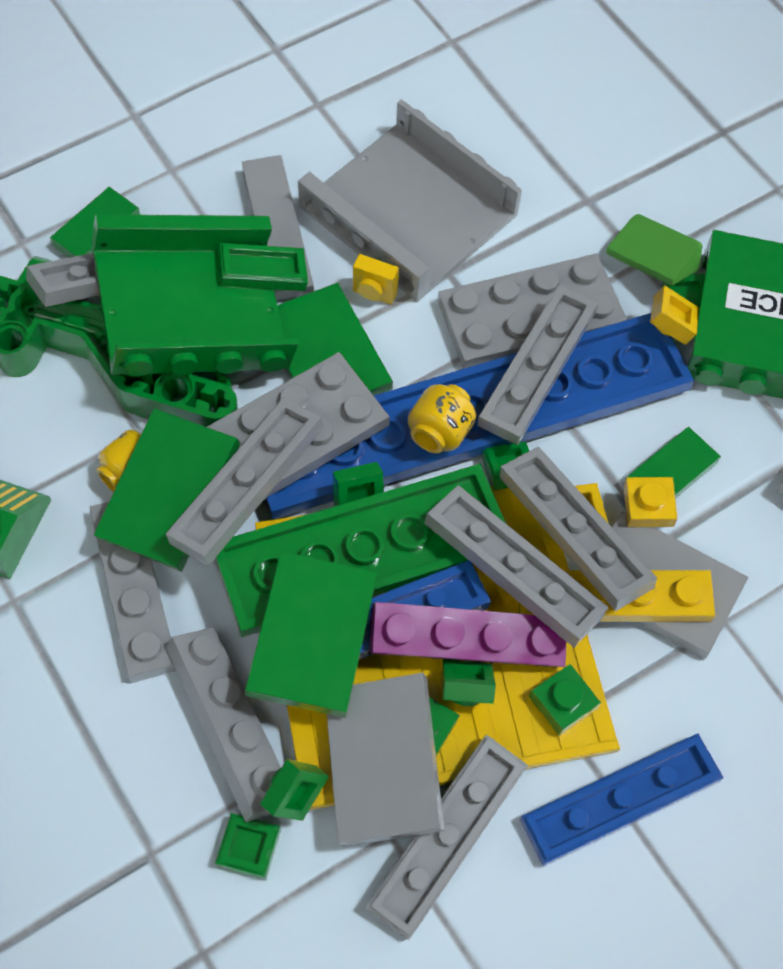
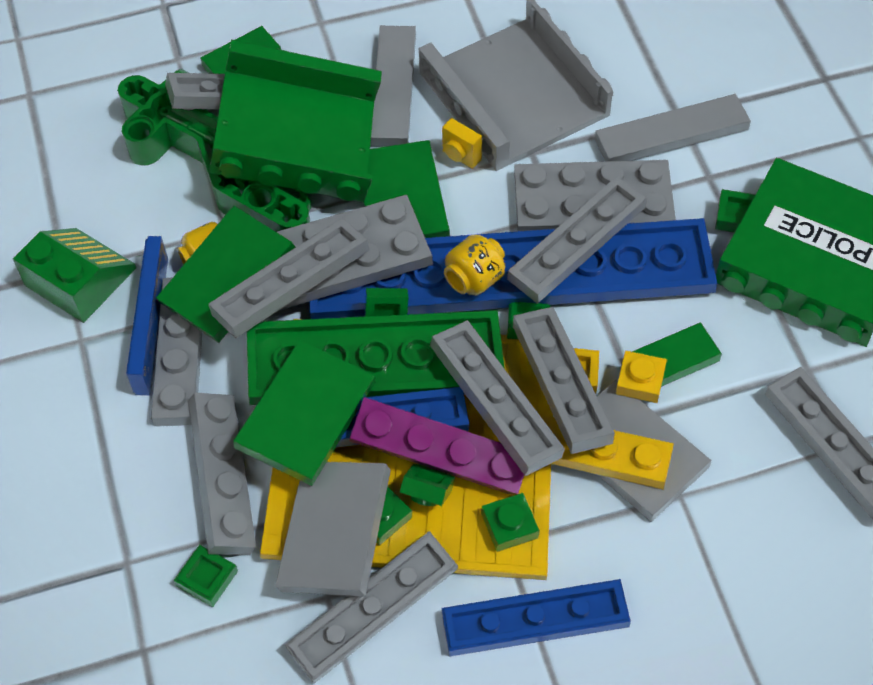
camera: 20 degrees right, 5 degrees down
green tile [217,243,308,291] -> none
green plate [260,759,329,821] -> none
bright green slope [606,214,702,286] -> none
yellow plate [650,285,699,345] -> none
none -> blue tile [126,236,168,395]
none -> light grey tile [595,94,751,161]

